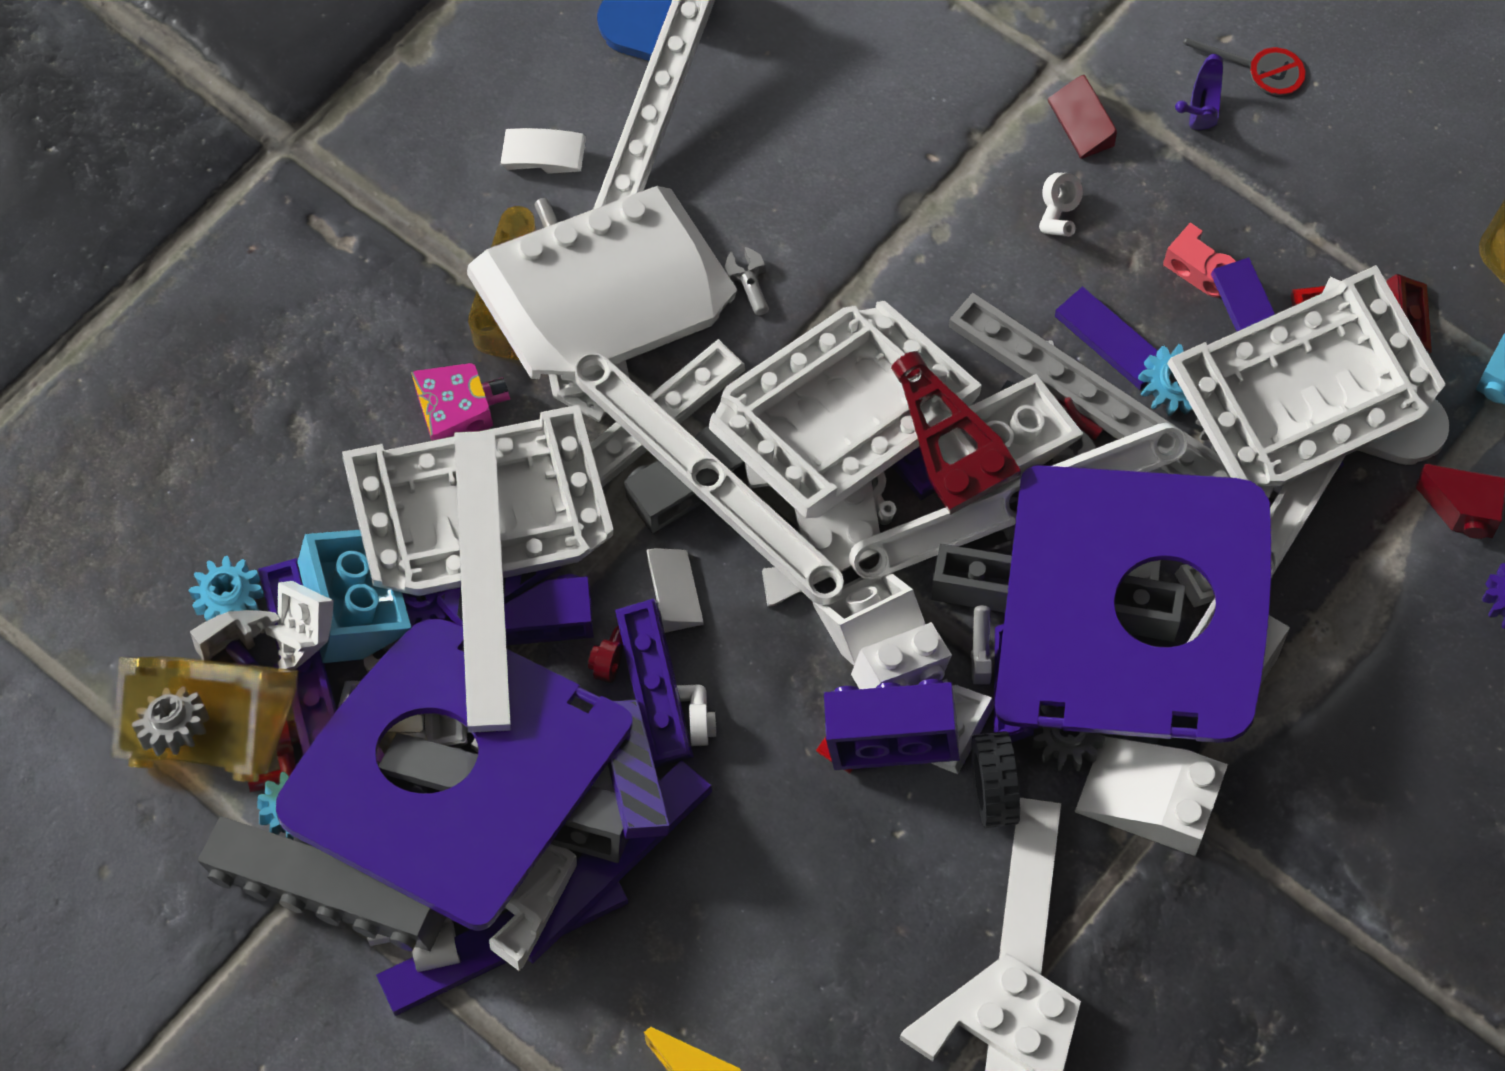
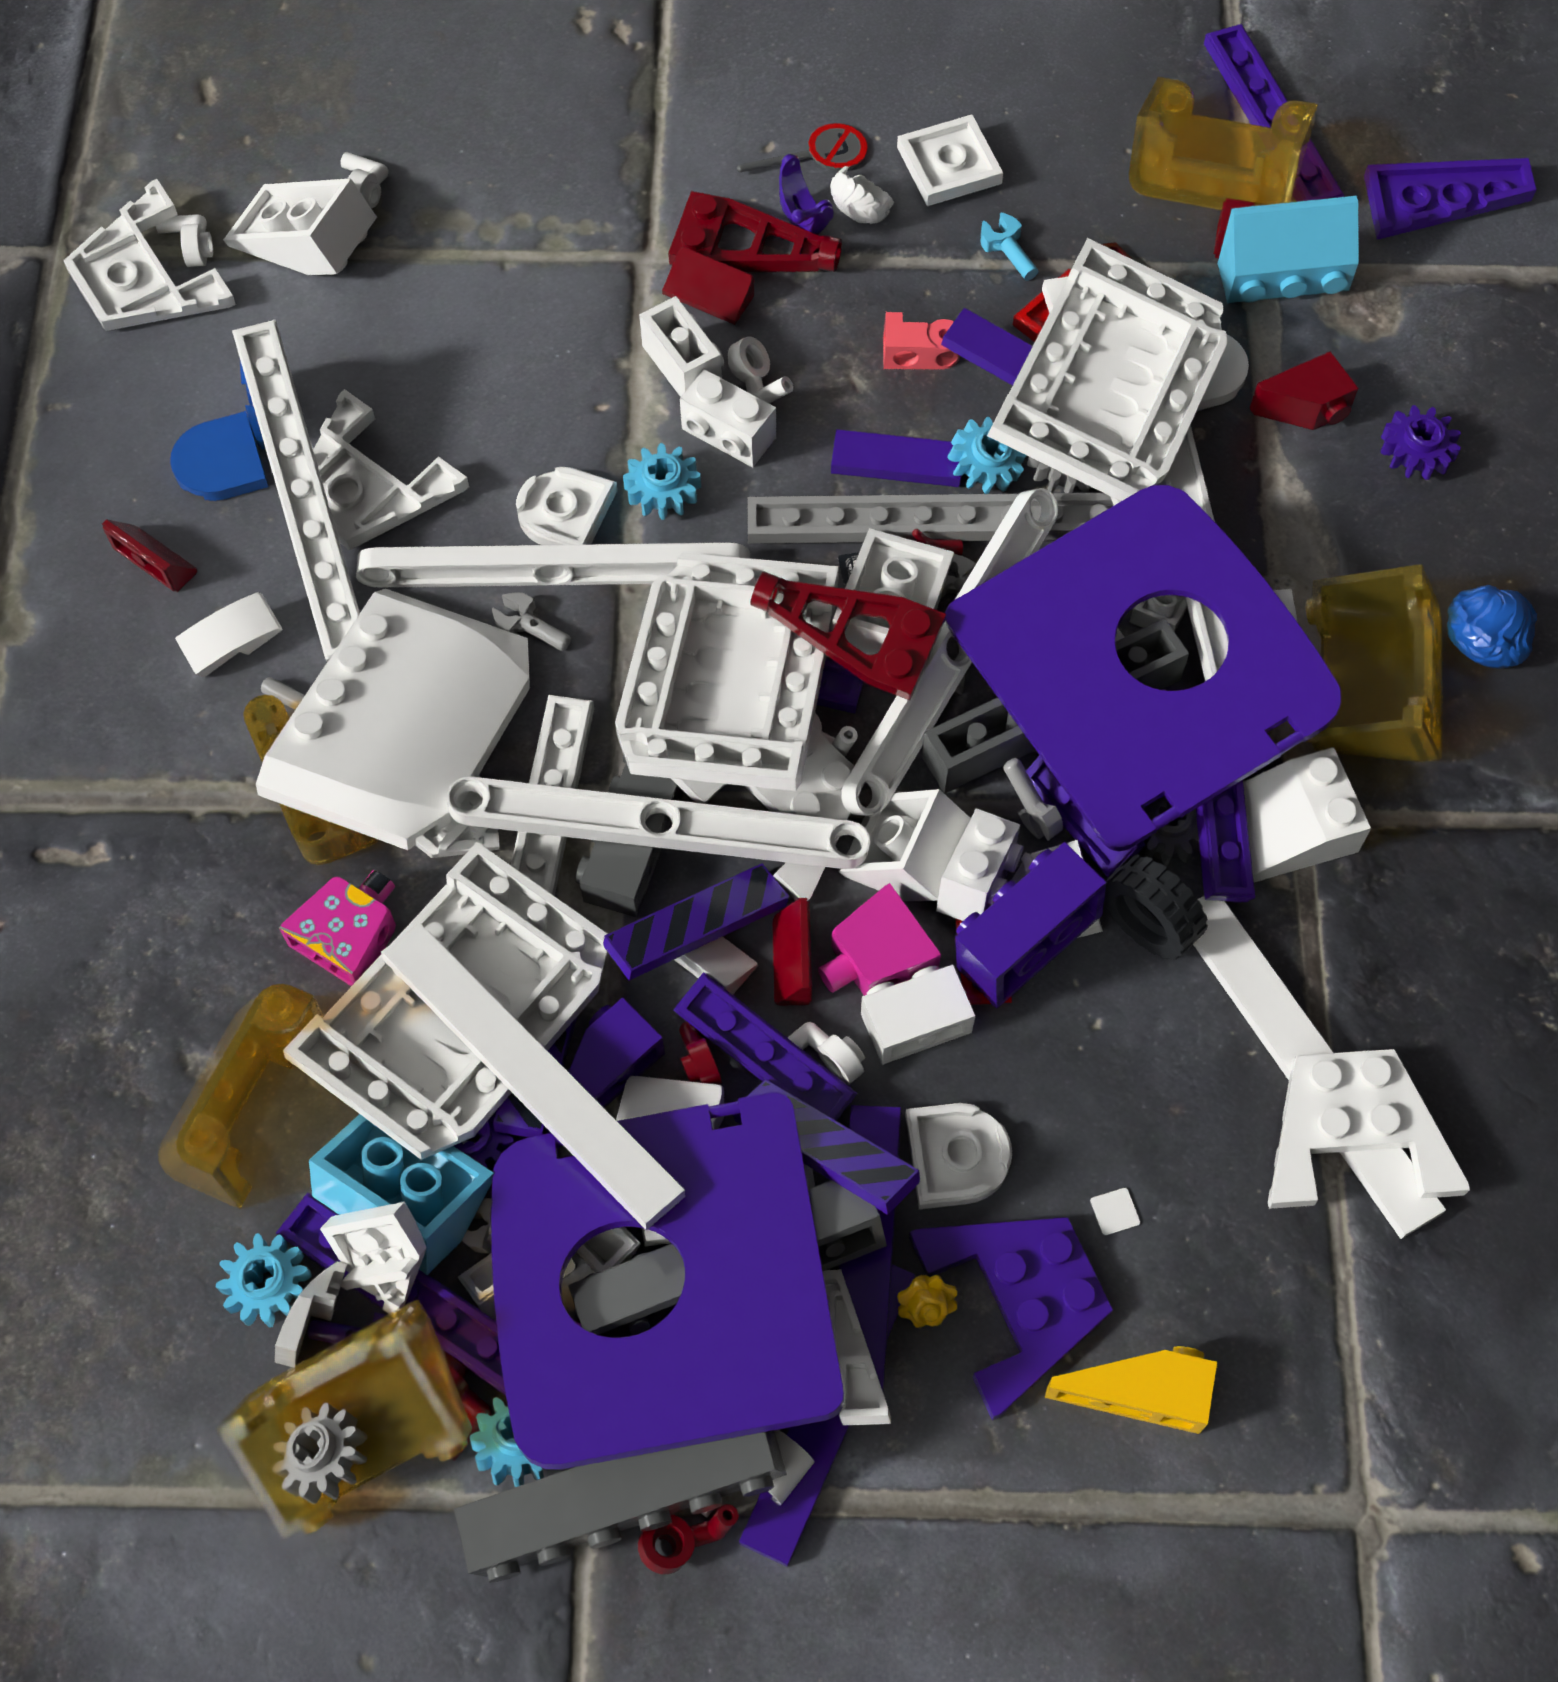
camera: 40 degrees left, 0 degrees up
none -> dark red slope [102,519,198,592]
none -> clear yellow windscreen [158,984,324,1209]
none -> white wing [313,389,469,550]
none -> white beam [356,543,750,588]
none -> white tile [516,467,618,545]
none -> dark purple tile [603,863,789,981]
none -> white slope [616,1076,724,1130]
none -> medium azure gear [623,443,701,520]
none -> dark red plate [638,1504,738,1574]
none -> white brick [639,296,724,397]
none -> dark red plate [668,191,842,272]
none -> white brick [680,369,776,468]
none -> dark red slope [773,898,812,1006]
none -> dark pink torso [818,883,941,996]
none -> white hair [830,166,894,224]
none -> white brick [861,965,975,1065]
none -> white plate [897,114,1003,206]
none -> yellow plant [897,1275,957,1328]
none -> white tile [905,1103,1012,1209]
none -> dark purple wing [909,1217,1113,1421]
none -> medium azure bar [980,213,1038,281]
none -> white sticker [1090,1188,1140,1235]
none -> dark purple tile [1196,780,1255,902]
none -> clear yellow windscreen [1305,564,1442,762]
none -> blue hair [1447,585,1537,669]

